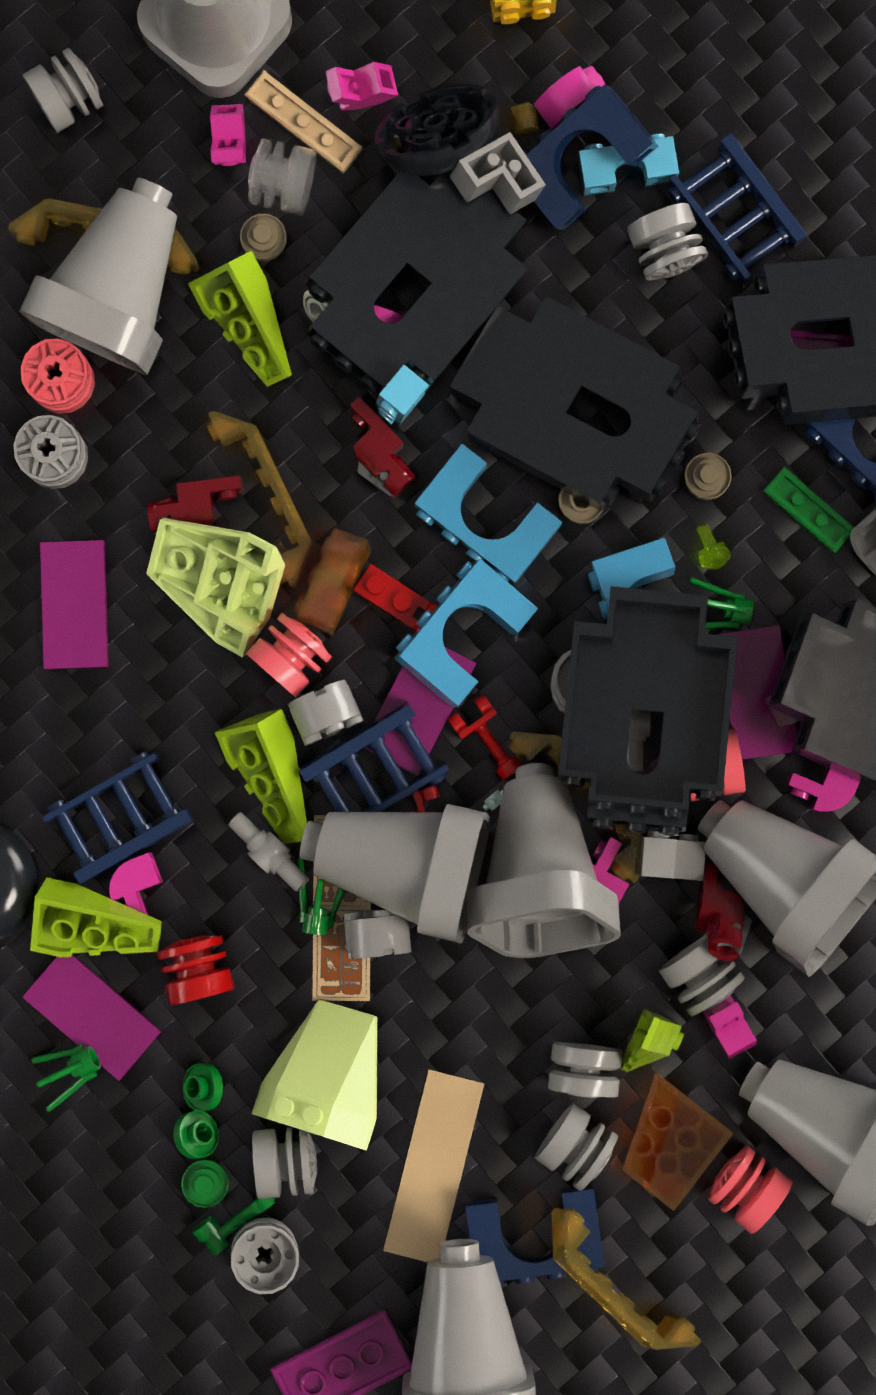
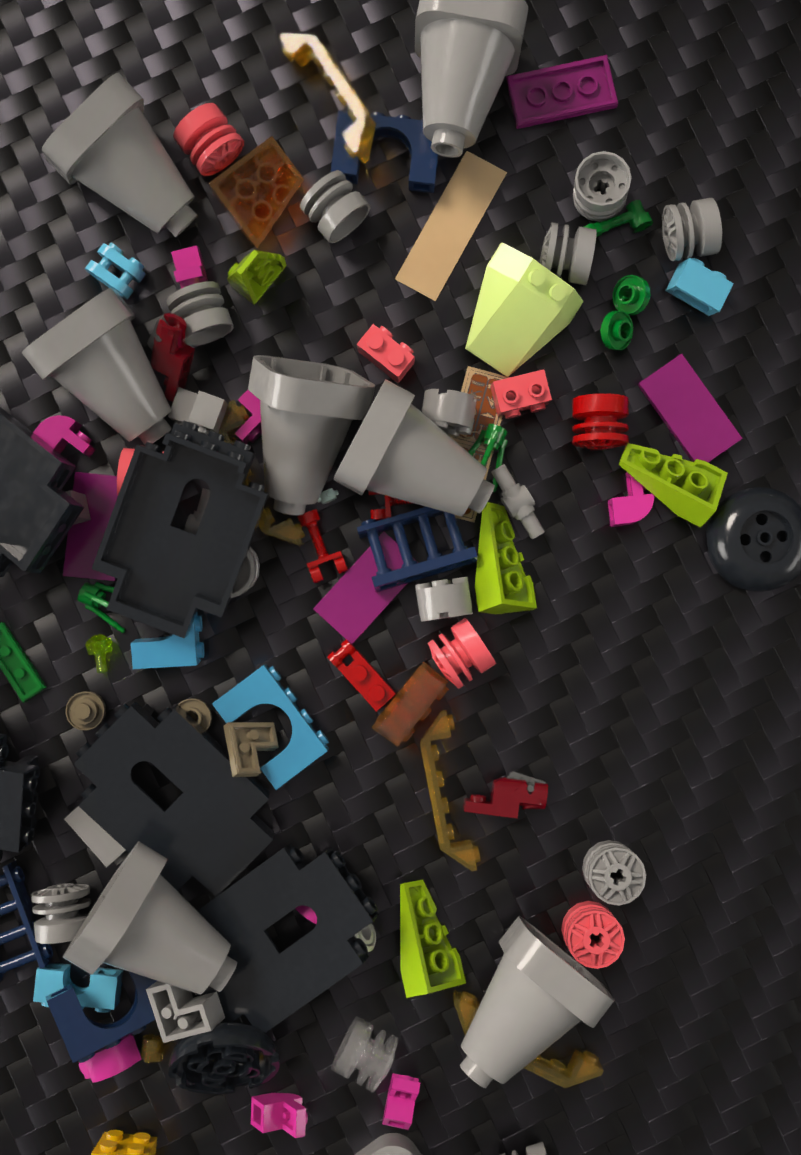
camera: 165 degrees left, 0 degrees up
green plant [31,1044,101,1112] -> none
magenta tile [40,540,109,670] -> none
dark blue fence [42,751,194,884] -> none
yellowish green wedge [146,518,285,657] -> none
green plate [181,1159,230,1208] -> none
dark tan plate [240,214,287,262] -> none
tan tile [244,71,363,174] -> none
dark red plate [350,397,415,498] -> none
medium azure arch [375,365,429,426] -> none
dark azure arch [394,559,538,708] -> none
light grey wheel [548,1042,623,1098] -> none
none -> light grey cone [63,841,237,995]
none -> light grey brick [64,806,129,868]
none -> medium azure brick [85,243,146,300]
none -> dark tan tile [223,722,279,777]
none -> coral brick [357,324,415,383]
none -> coral brick [490,369,552,419]
none -> light grey wheel [662,198,722,261]
none -> medium azure brick [666,258,734,316]

